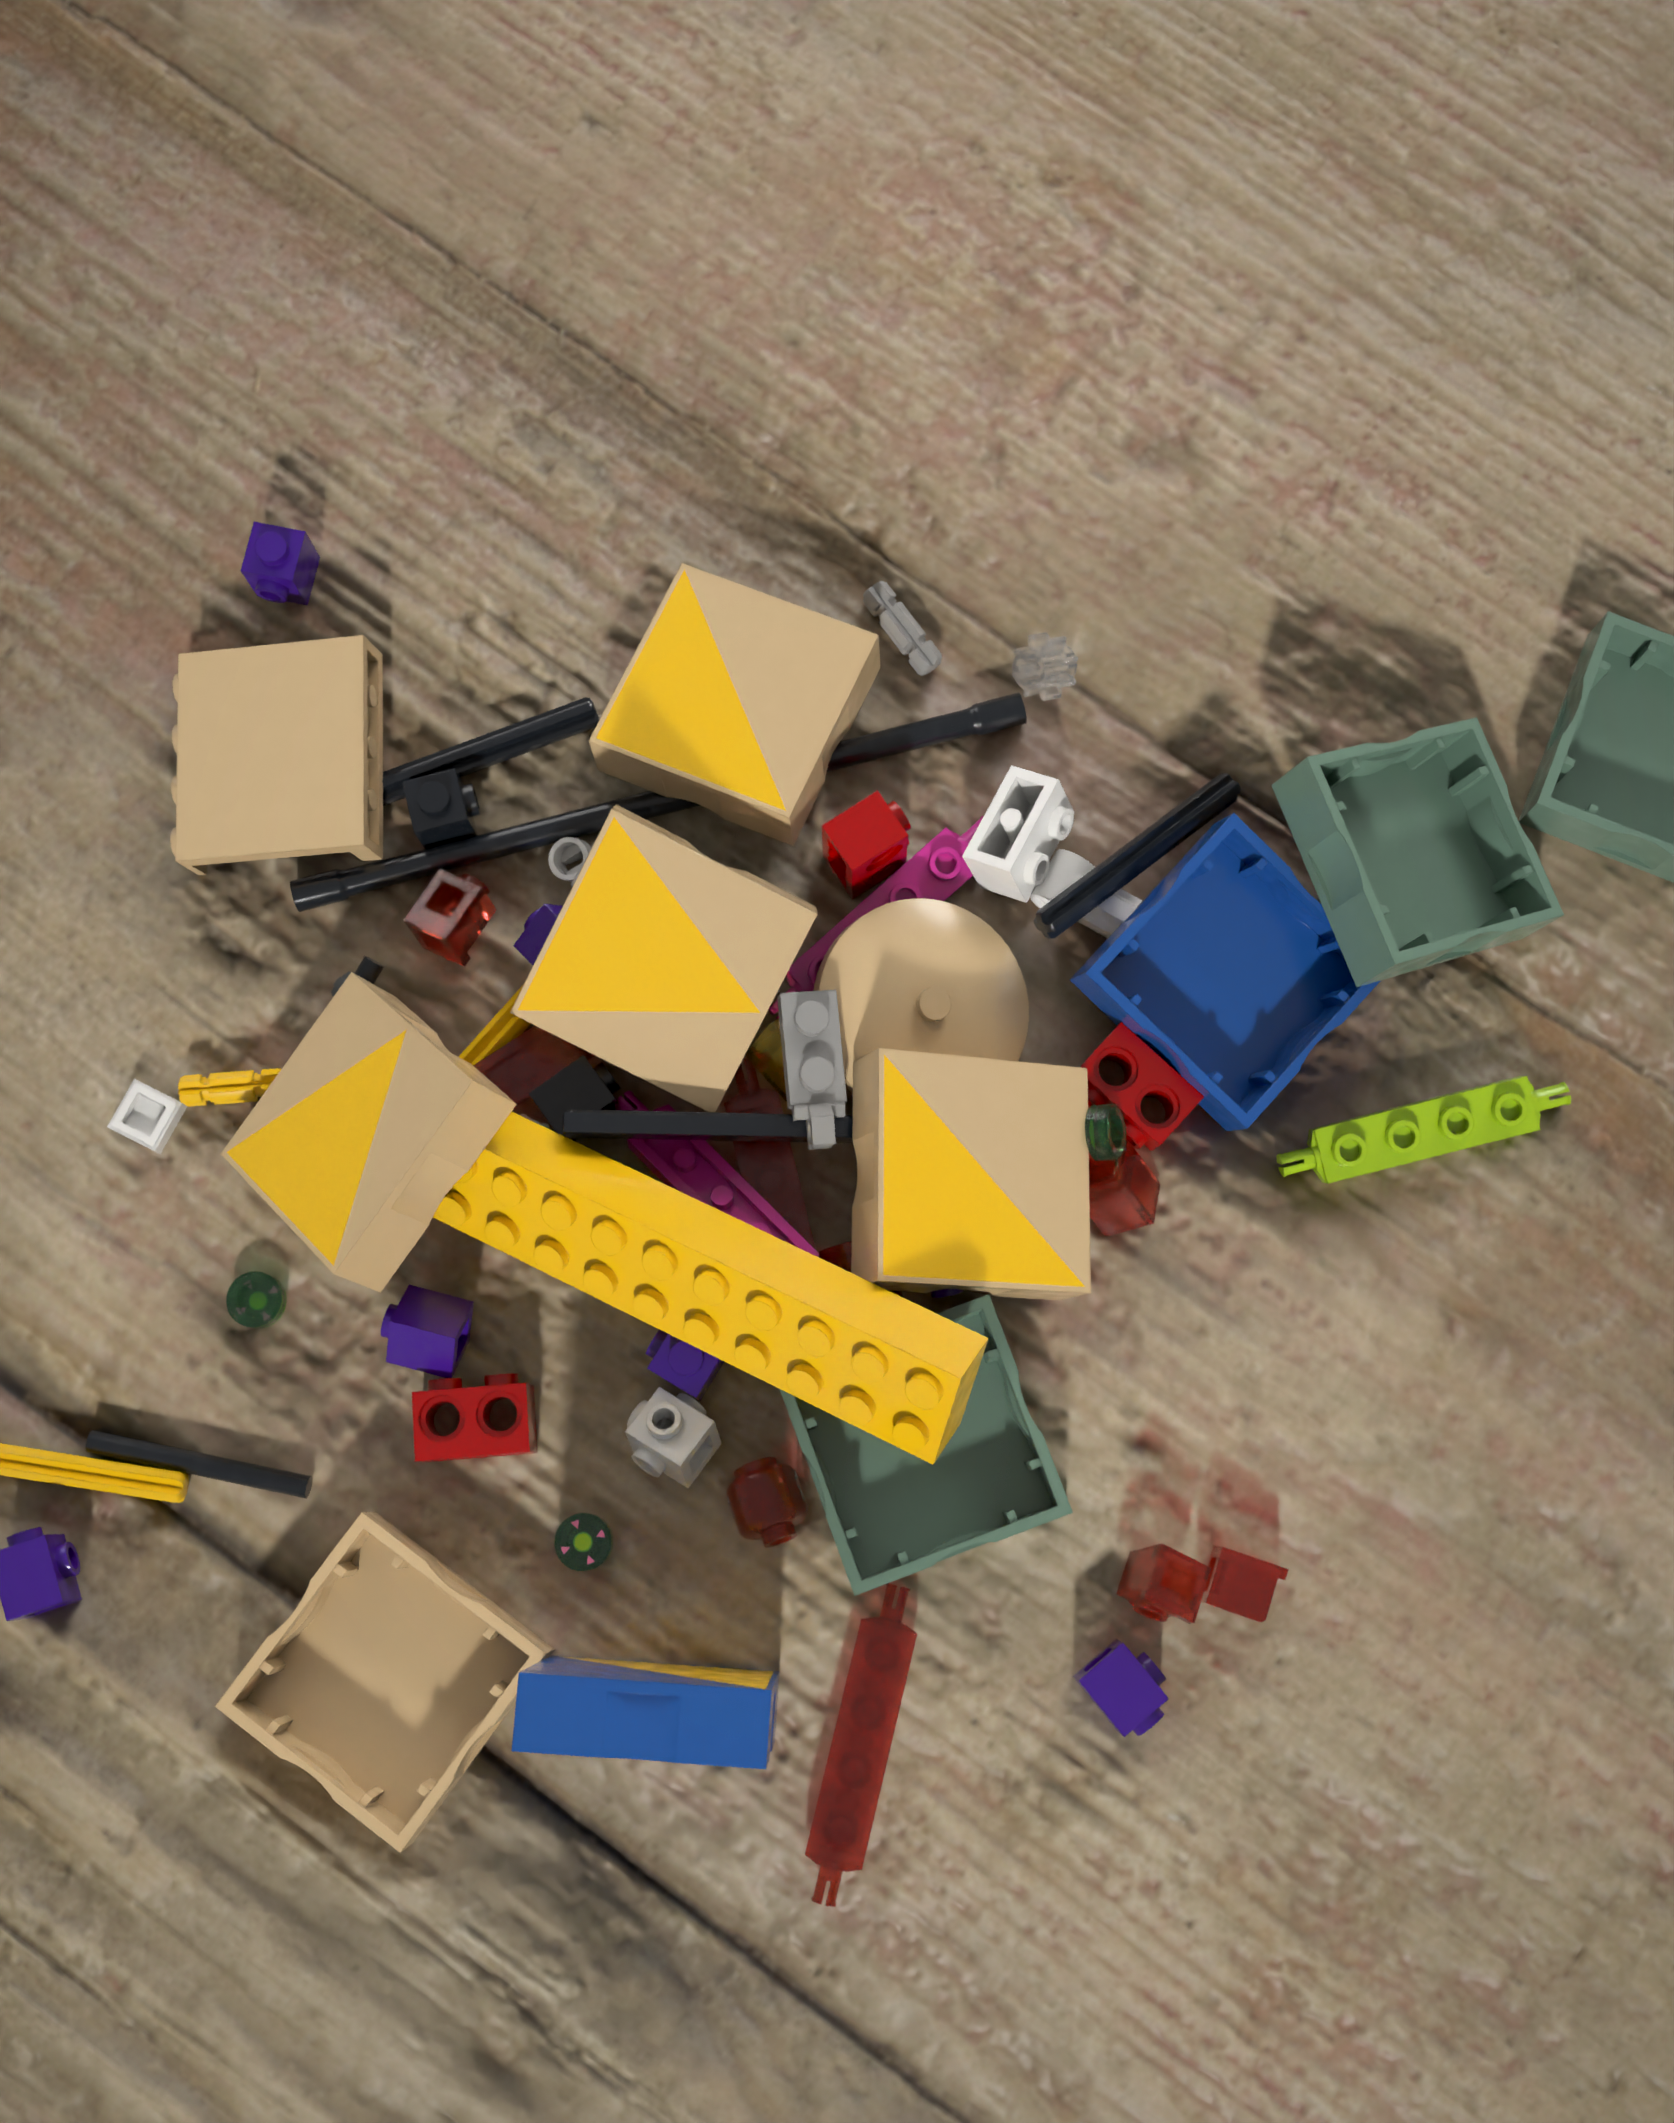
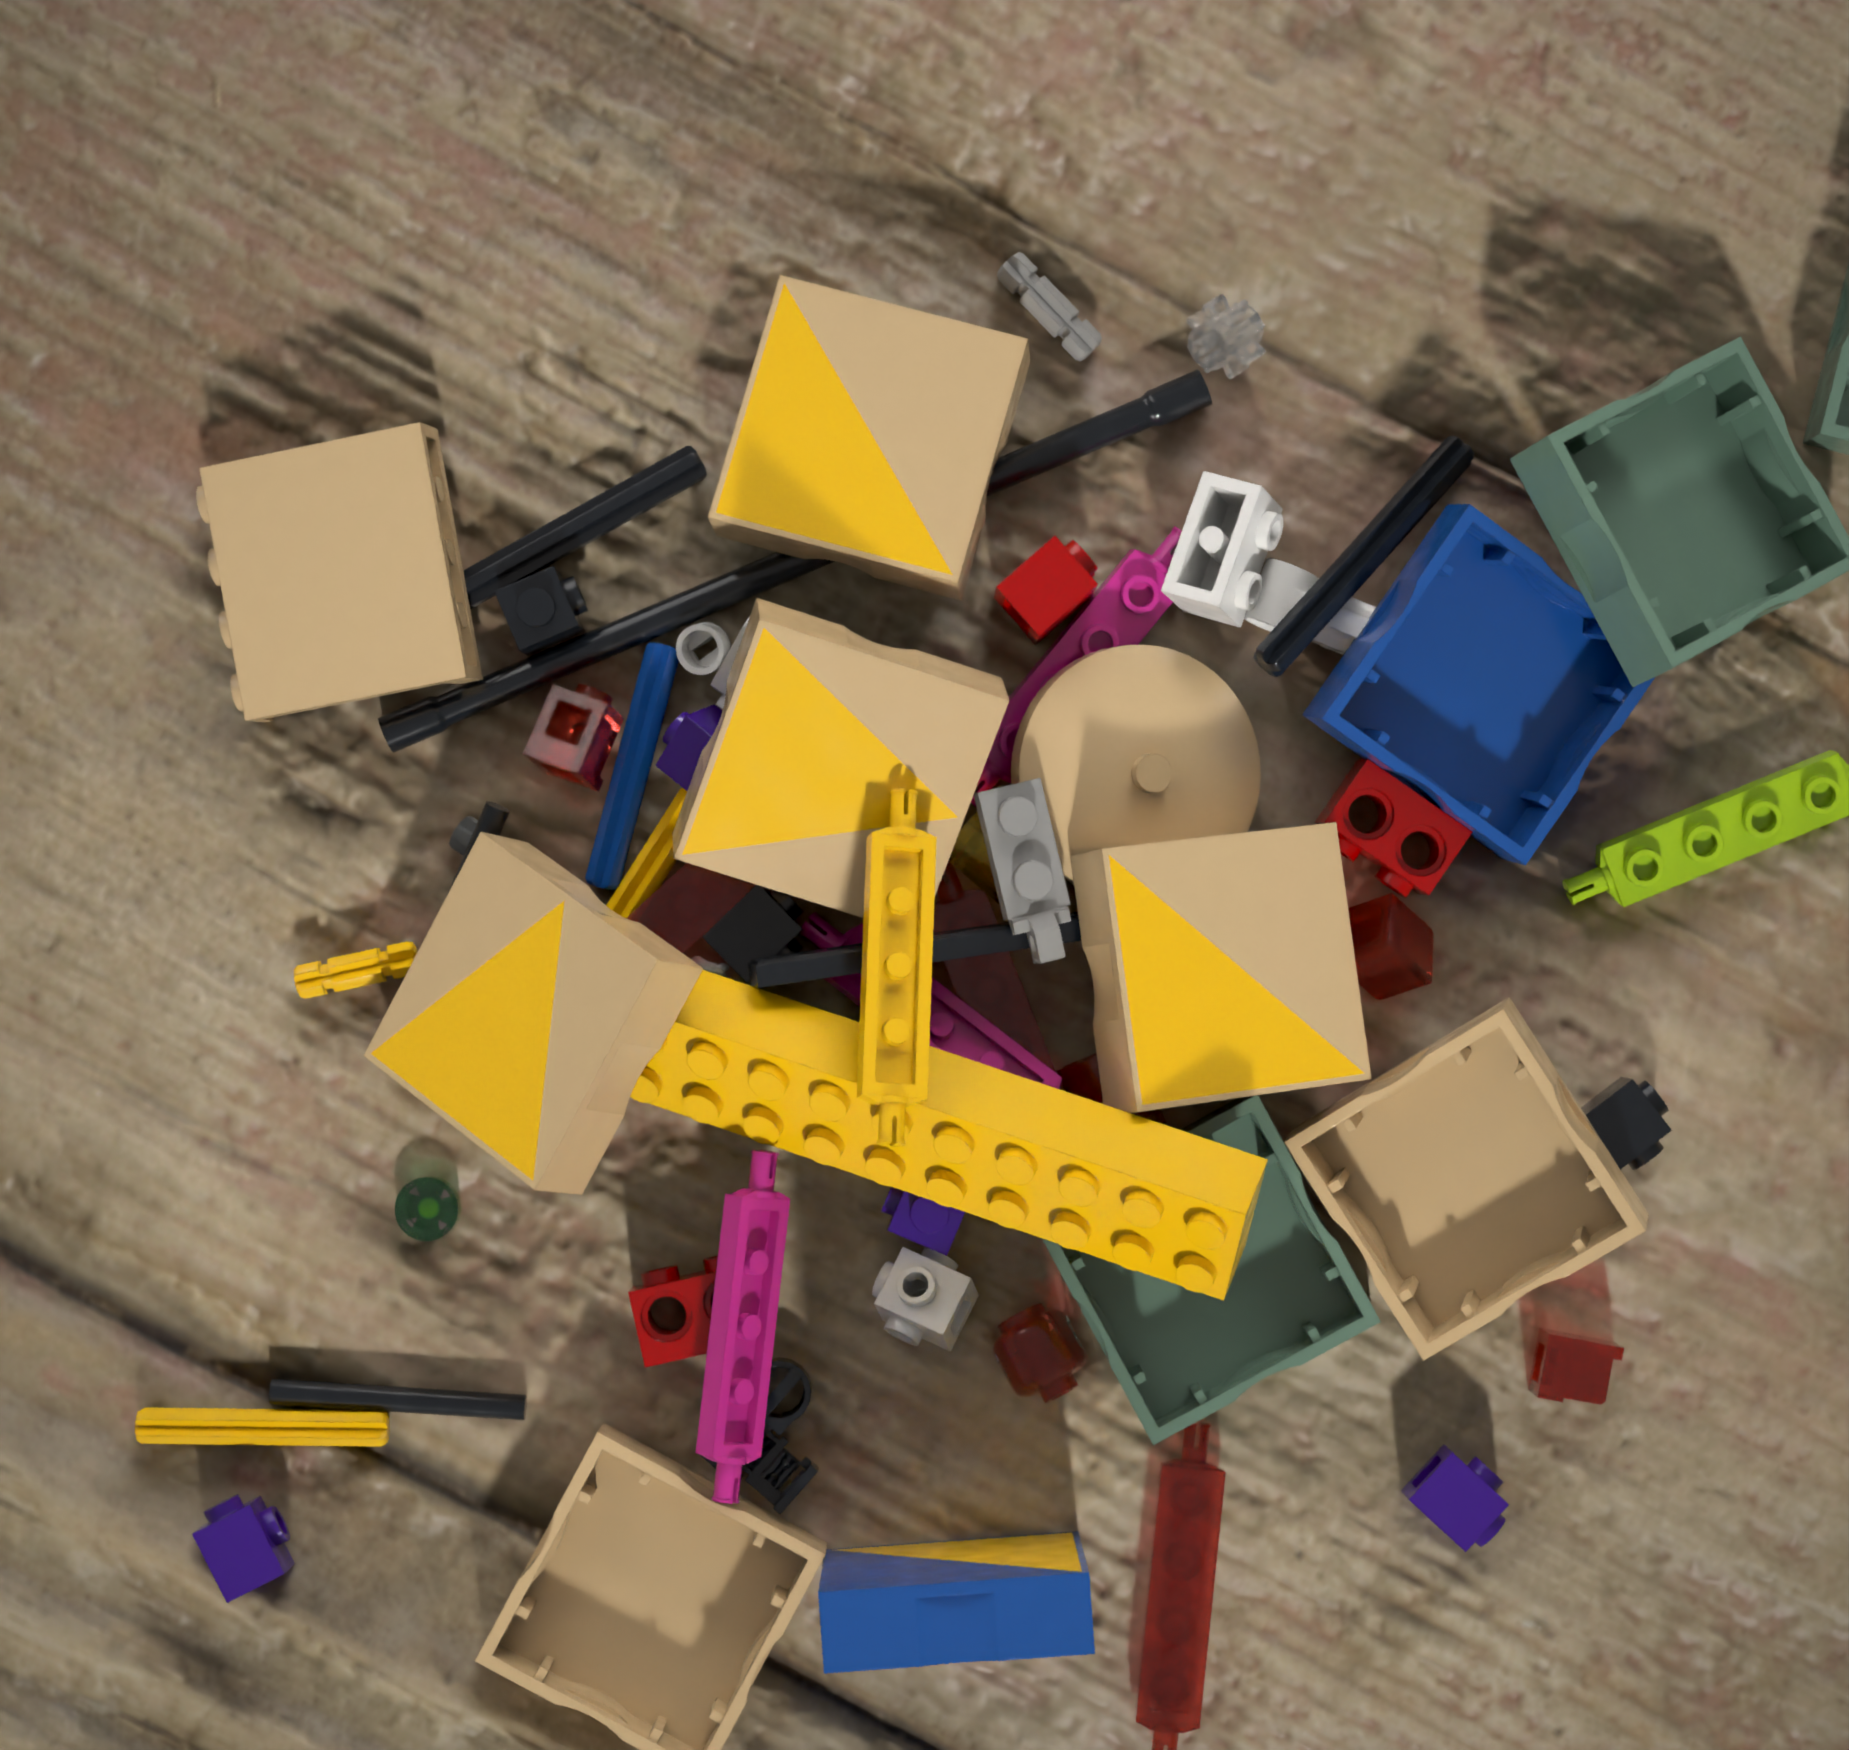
camera: 10 degrees left, 10 degrees up
white tile [107,1079,187,1154] -> none
dark purple brick [240,522,320,606] -> none
dark purple brick [381,1284,474,1378] -> none
clear green tile [554,1513,614,1571] -> none
clear green tile [1085,1104,1126,1161] -> none
clear red brick [1116,1543,1211,1624] -> none
none -> blue axle [585,642,679,890]
none -> dark pink plate [695,1150,790,1504]
none -> black piece [699,1357,819,1515]
none -> yellow plate [857,788,937,1147]
none -> tan tile [1284,997,1649,1361]
none -> black brick [1581,1077,1672,1170]

